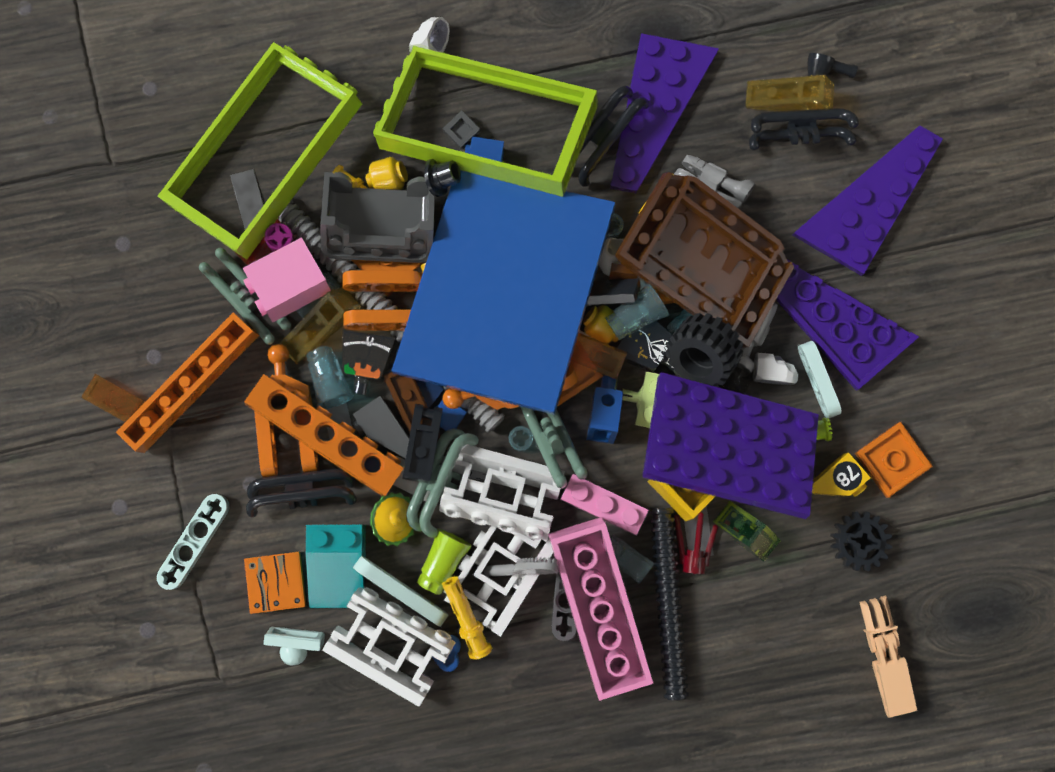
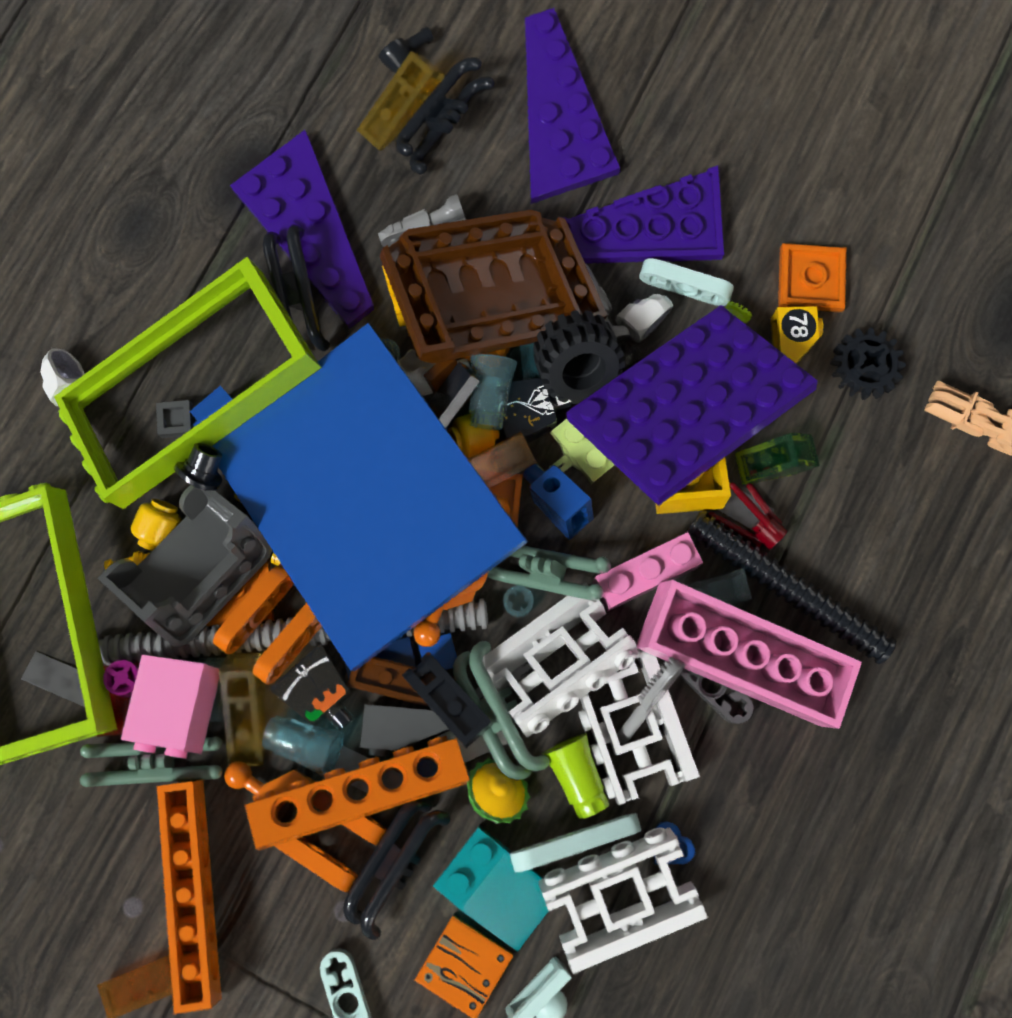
camera: 50 degrees left, 5 degrees down
yellow pin [442,576,492,660] -> none

